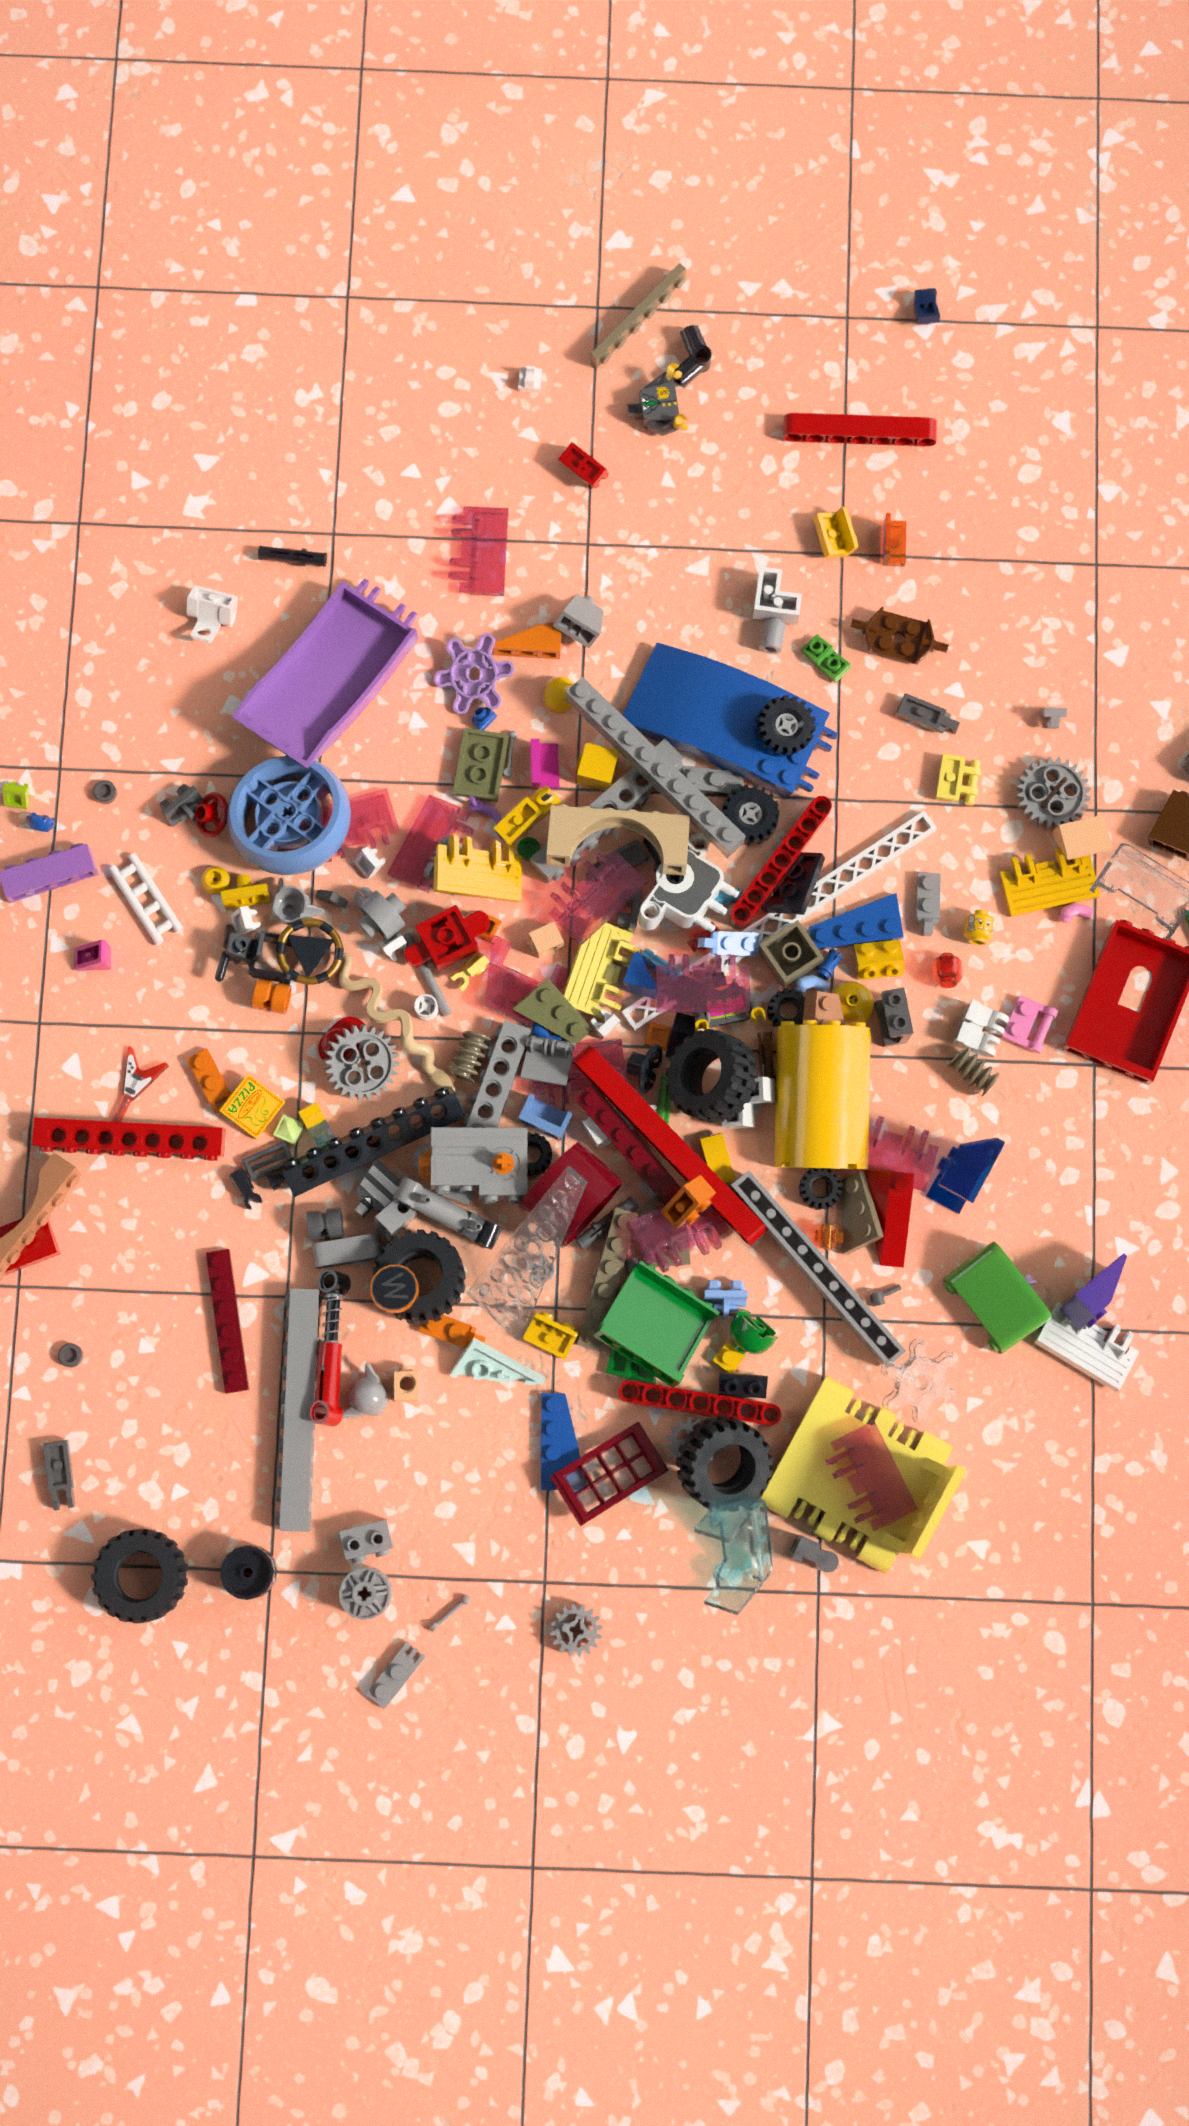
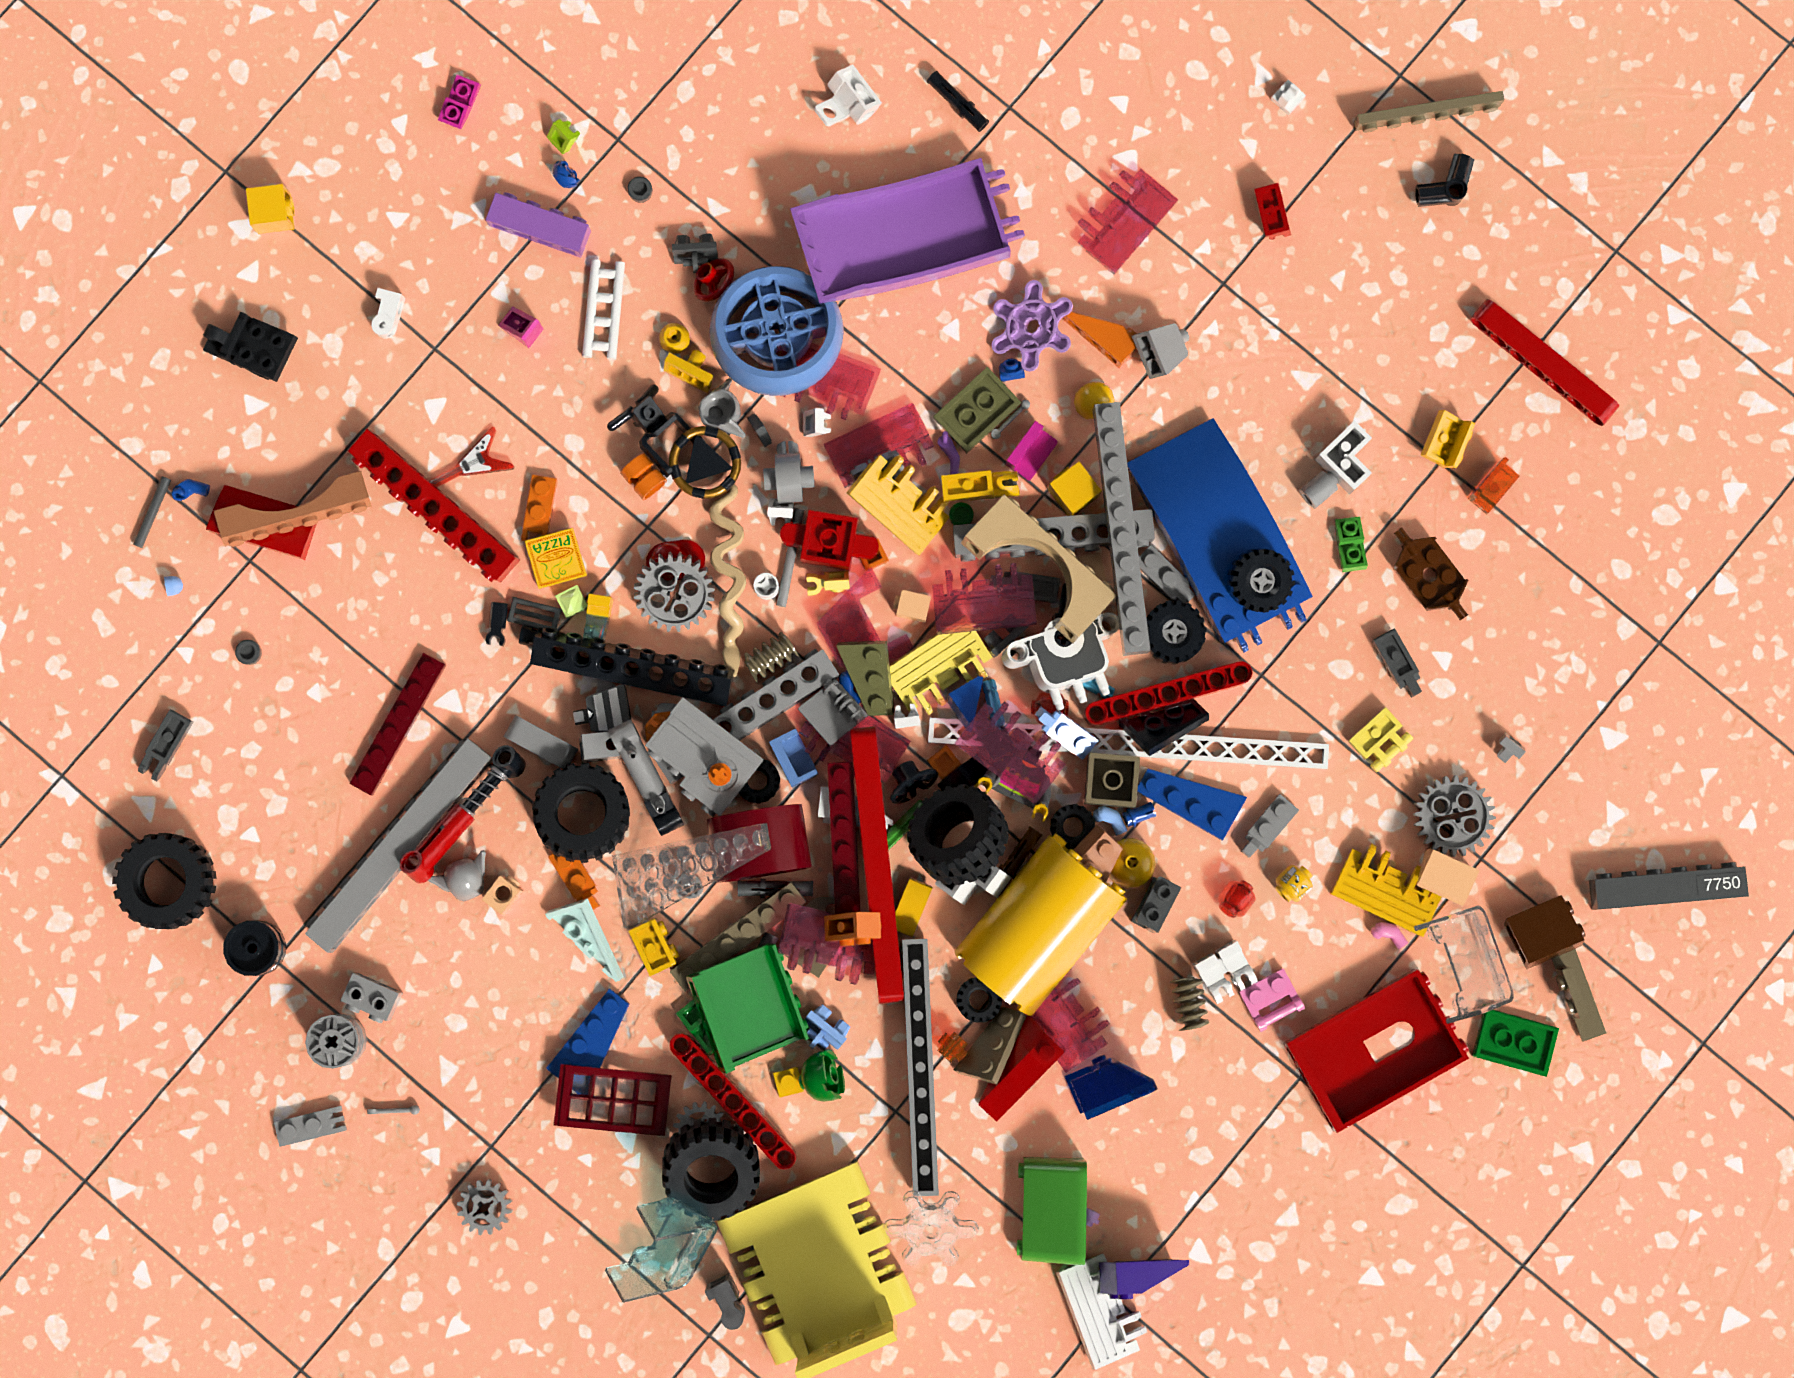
camera: 40 degrees right, 5 degrees up
white tile [231,906,261,936] -> none
flat silver wheel [307,1207,344,1241] -> none
black tile [370,1265,419,1313] -> none
dark grey torso [627,362,689,436] -> none
black hinge [718,1373,768,1399] -> none
clear pink hinge [825,1421,918,1531] -> none
yellow bracket [854,940,905,980] -> none
dark grey hand [870,1284,902,1307] -> none
dark blue bracket [913,288,940,325] -> none

